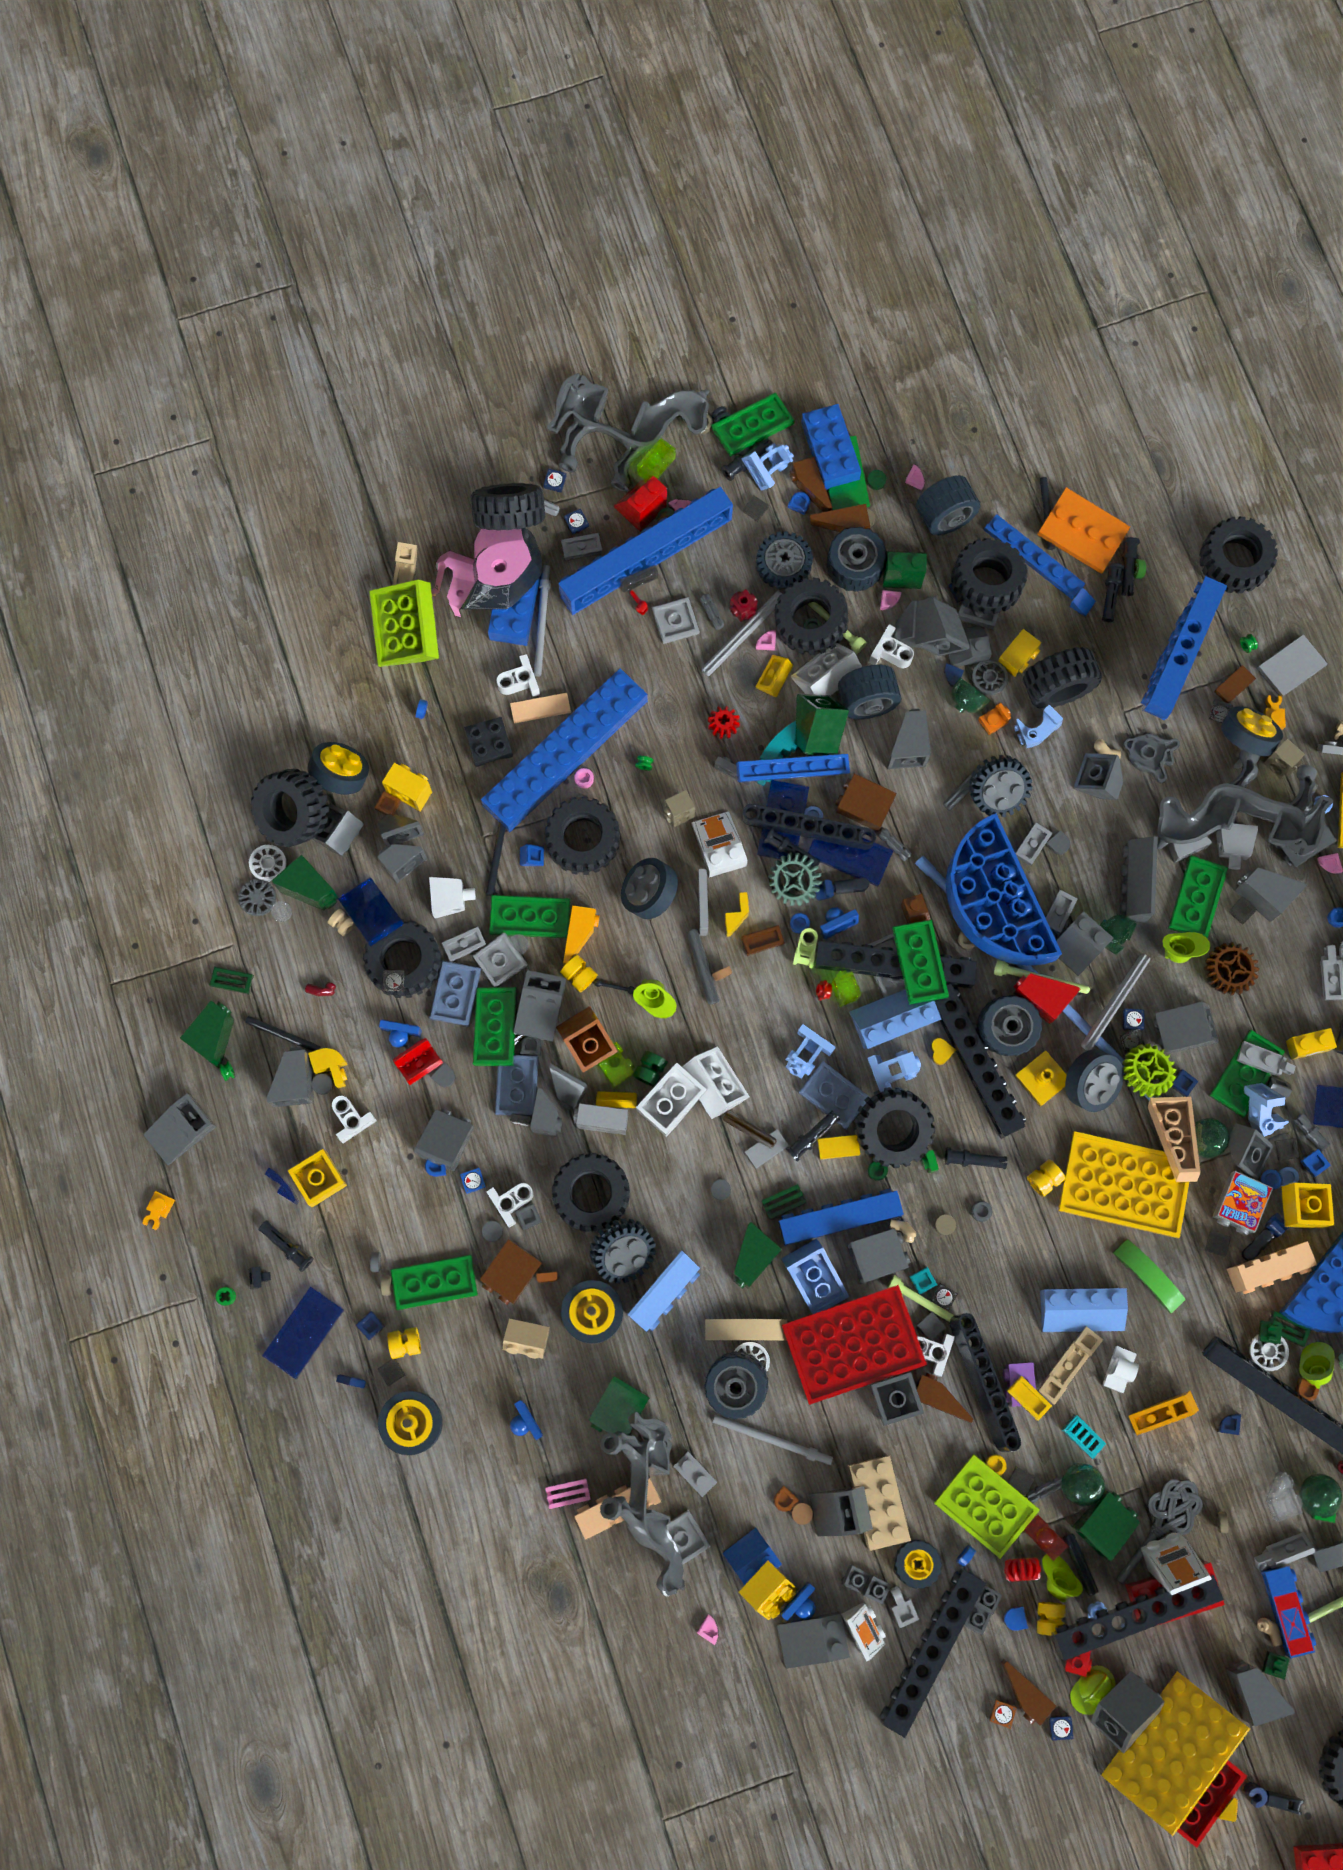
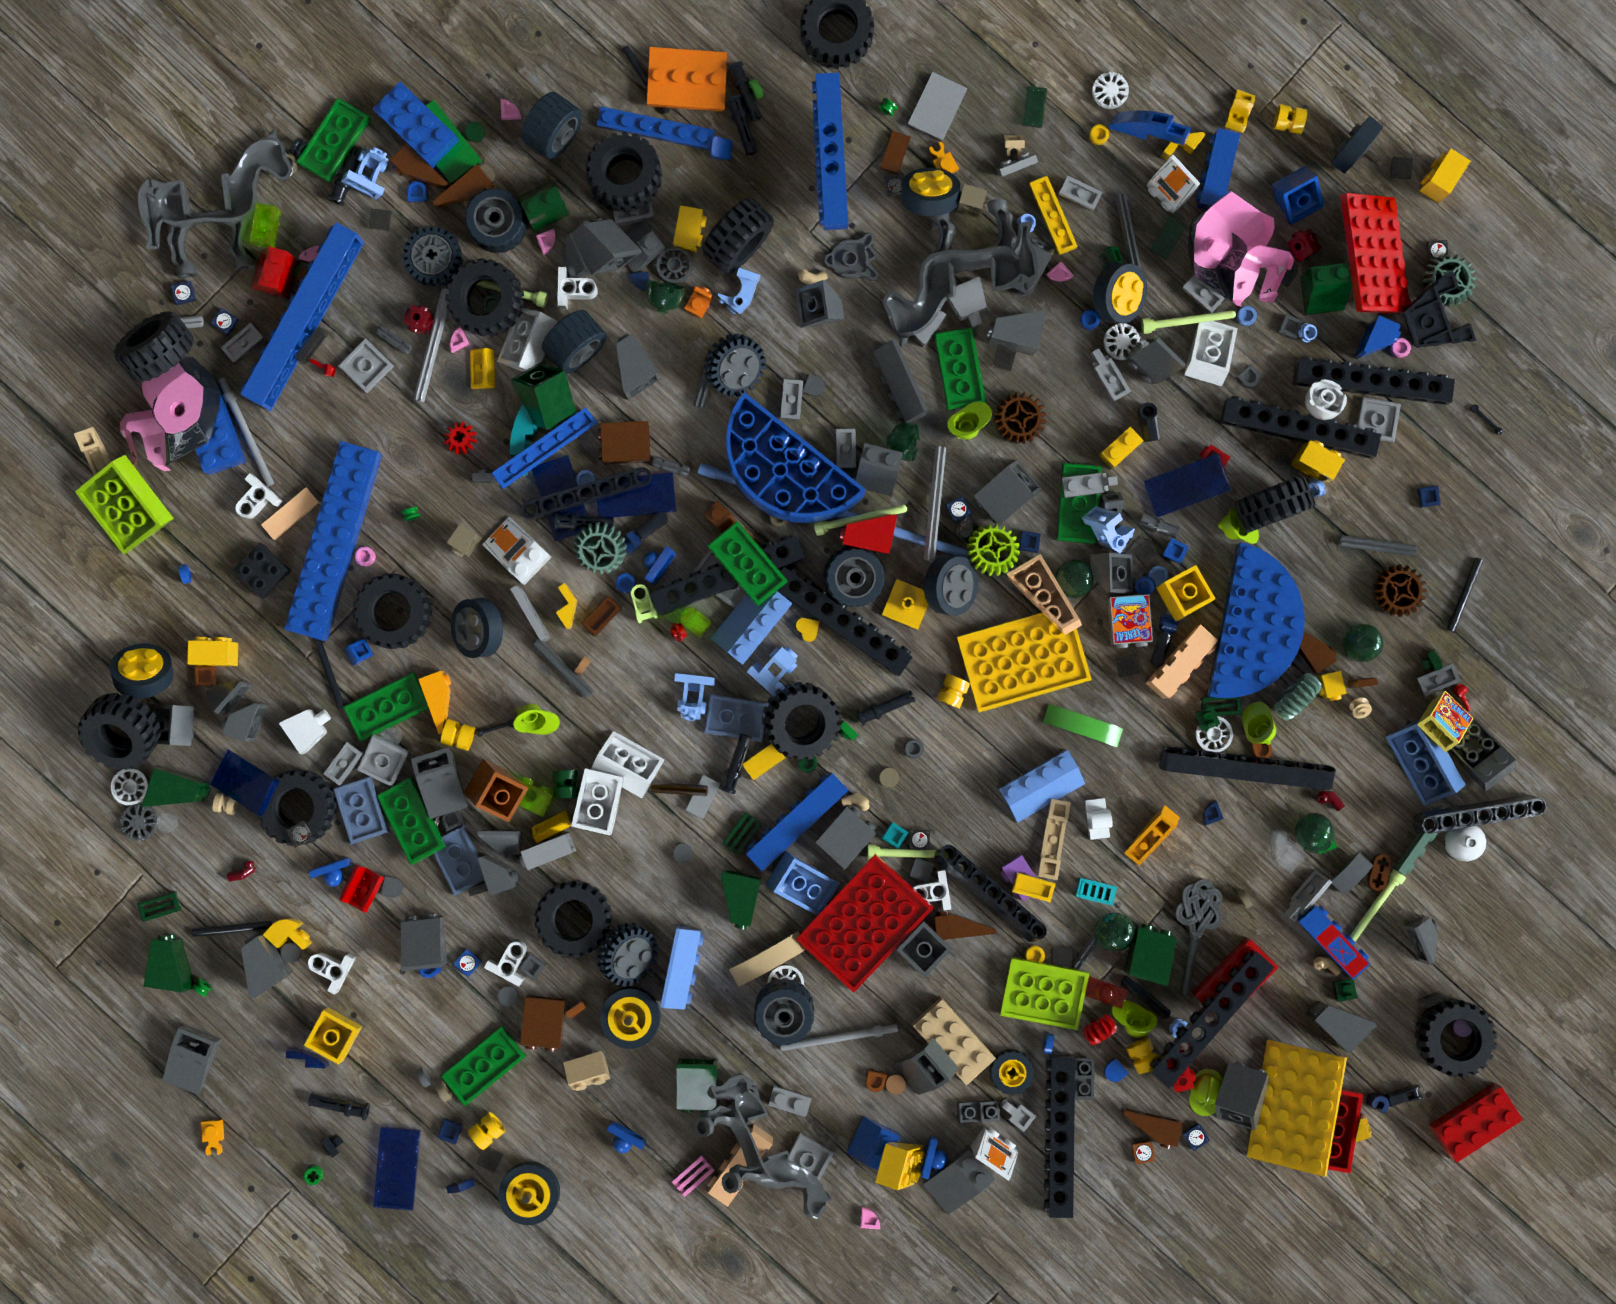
camera: 30 degrees left, 10 degrees up
white slope [1141,1533,1211,1595] -> none

